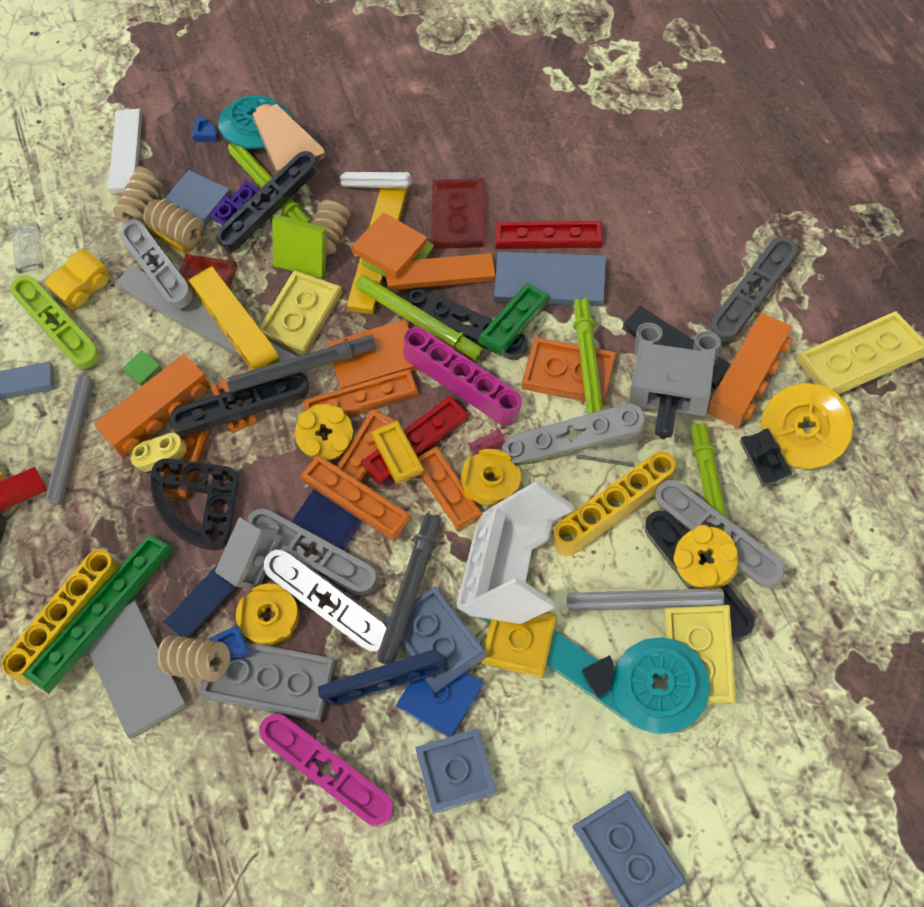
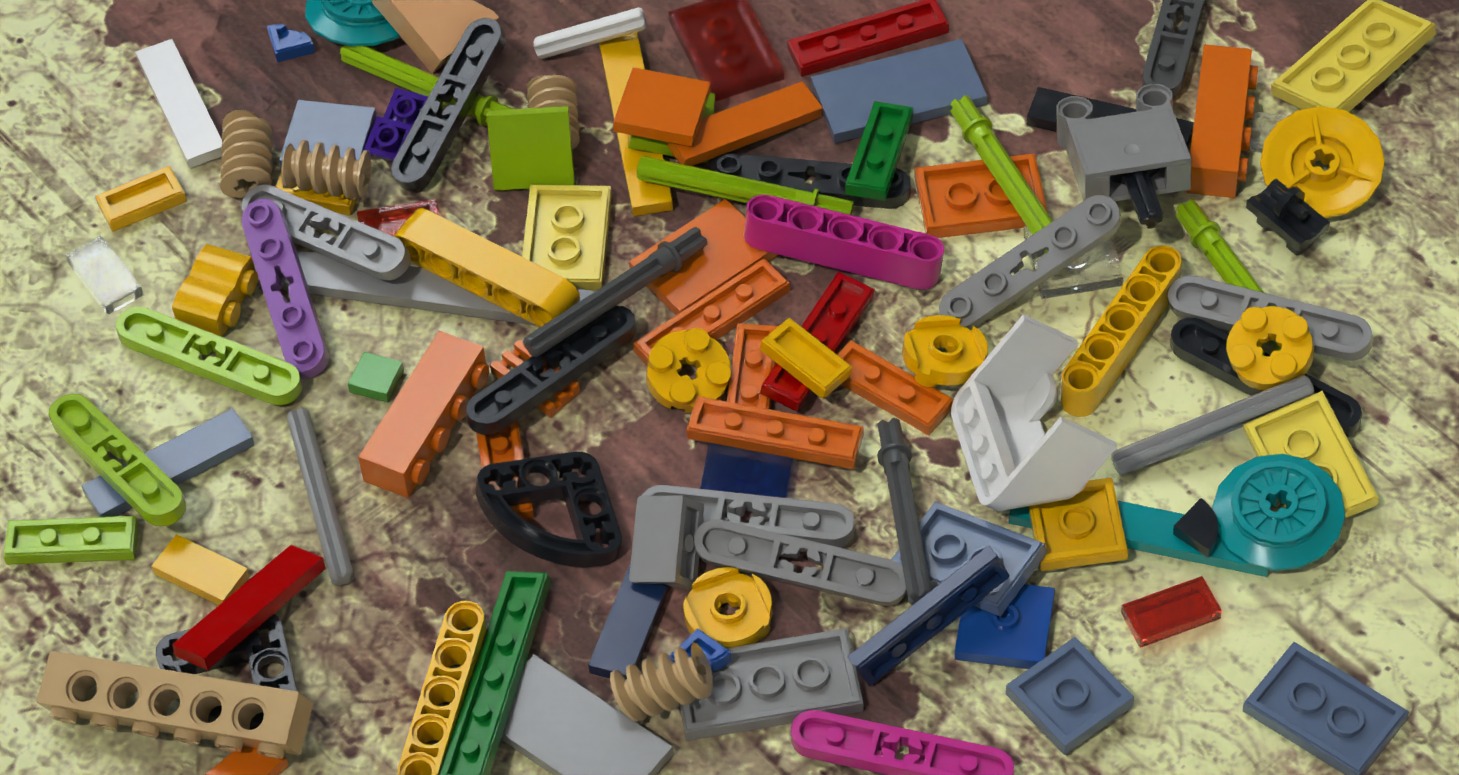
camera: 25 degrees left, 10 degrees down
light yellow plate [131,433,187,472] -> none
clear pink pin [467,429,506,456] -> none
none -> yellow tile [95,166,187,232]
none -> medium lavender piece [241,198,329,378]
none -> clear red tile [1121,576,1222,648]

